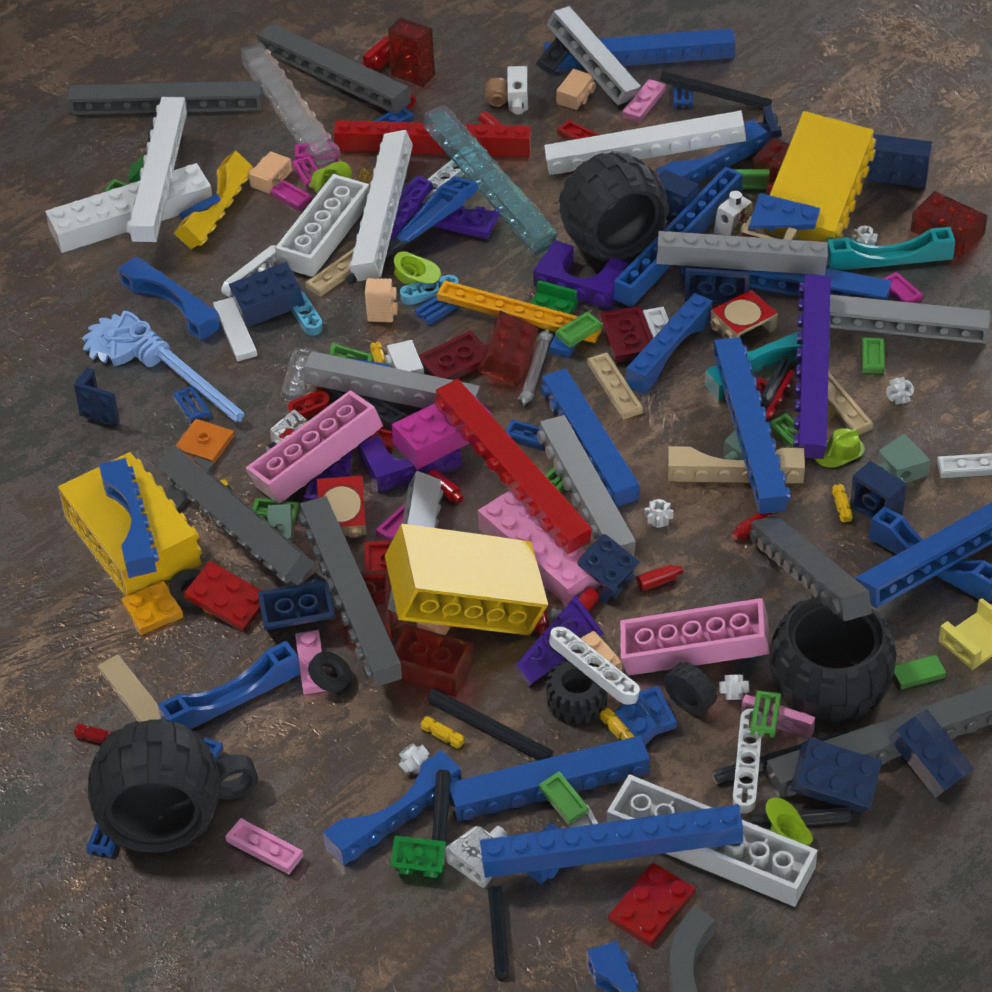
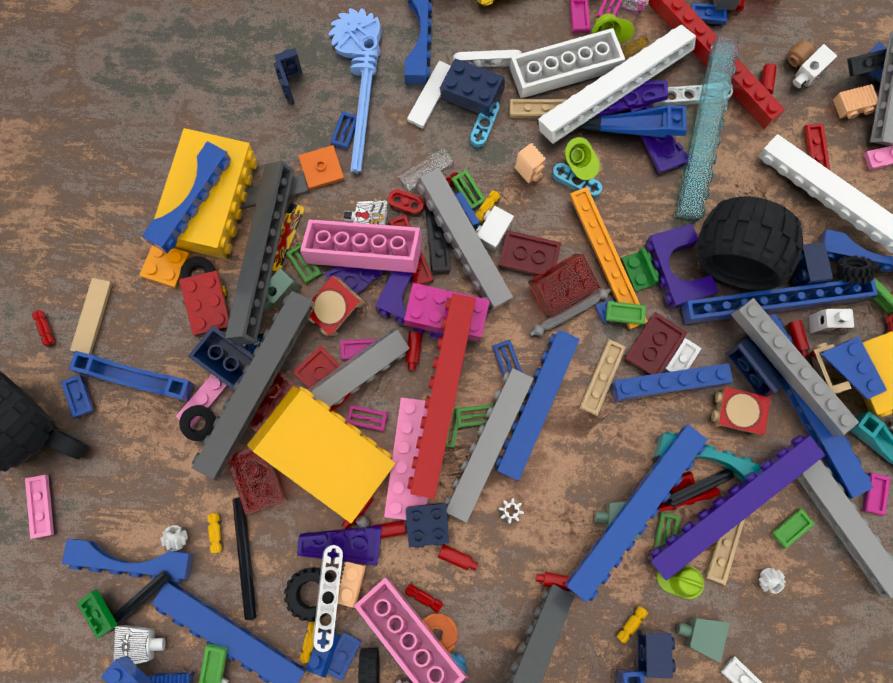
camera: 40 degrees right, 30 degrees up
blue tile [415,297,460,325] -> none
tan arch [668,446,805,483] -> none
none -> black tyre [836,255,876,284]

